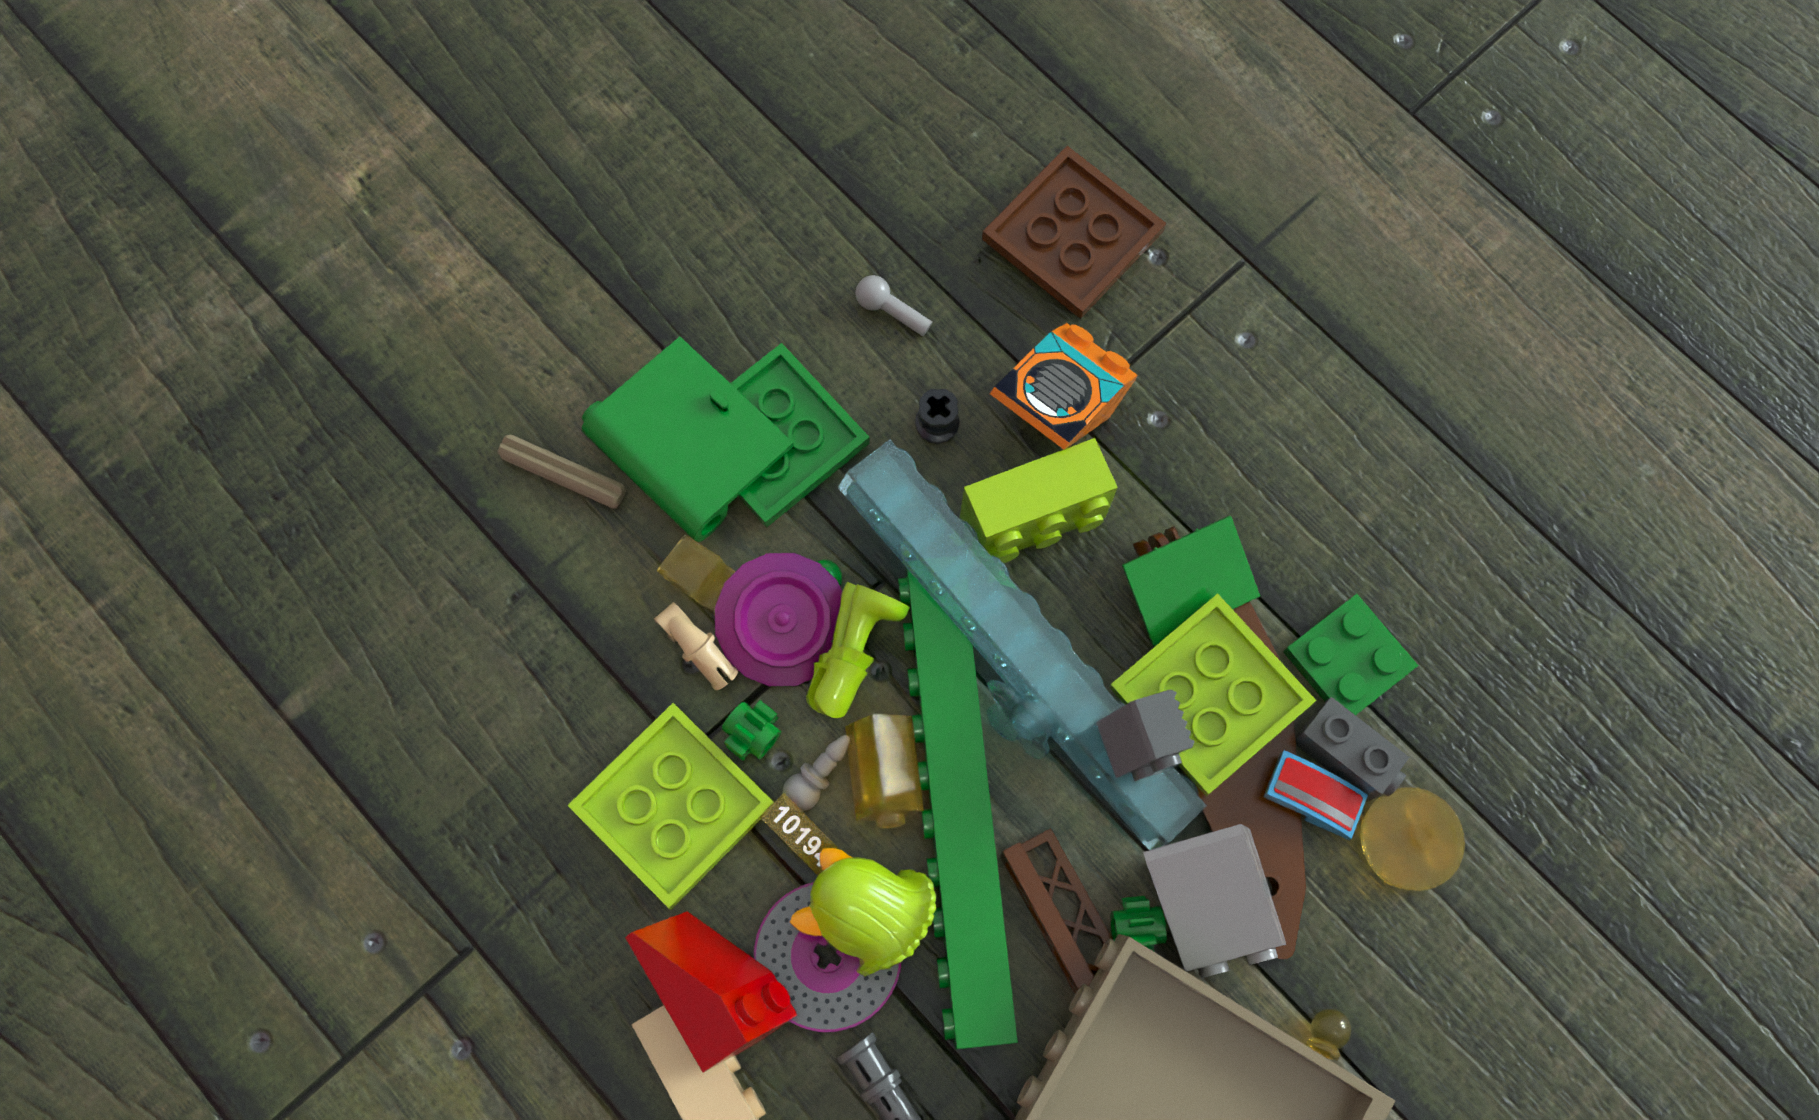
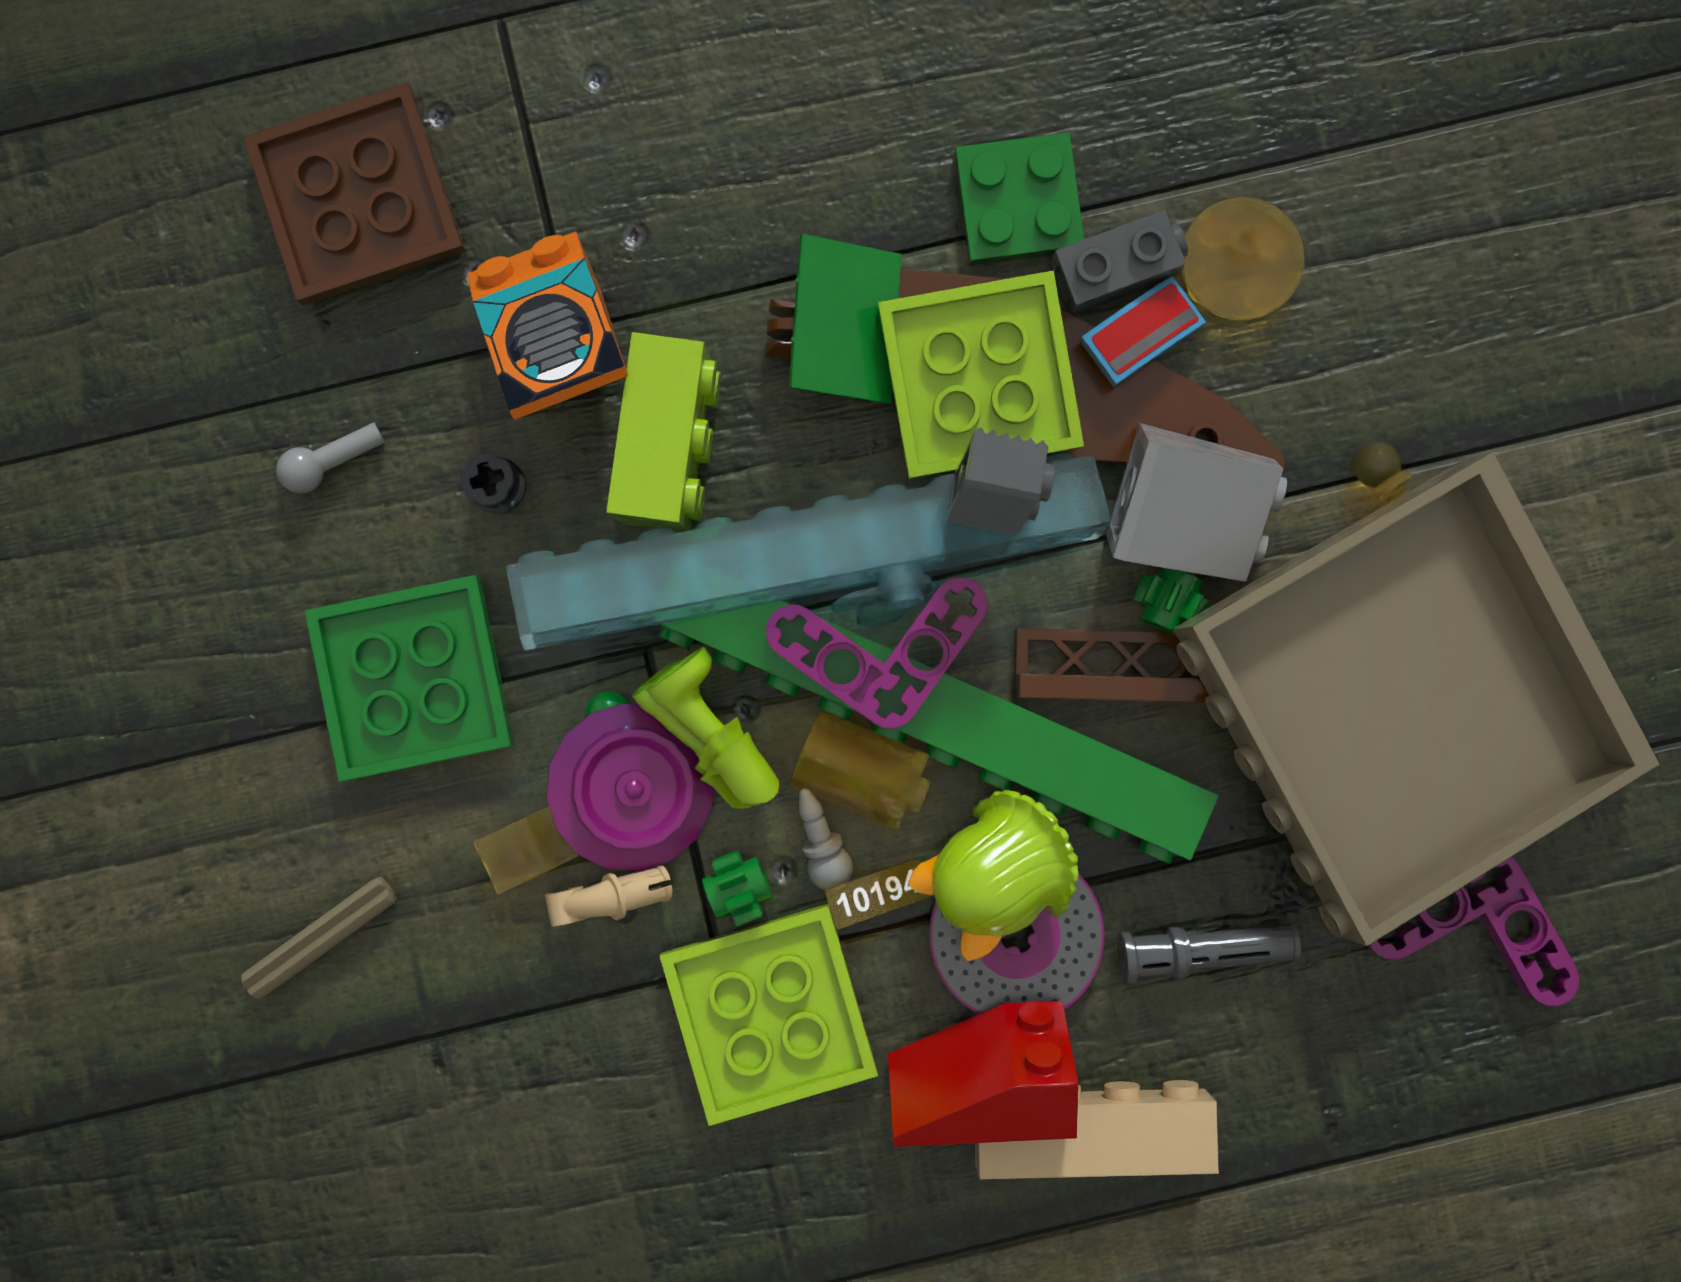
camera: 55 degrees left, 15 degrees up
green door [581,336,794,542] -> none
none -> magenta beam [766,577,987,729]

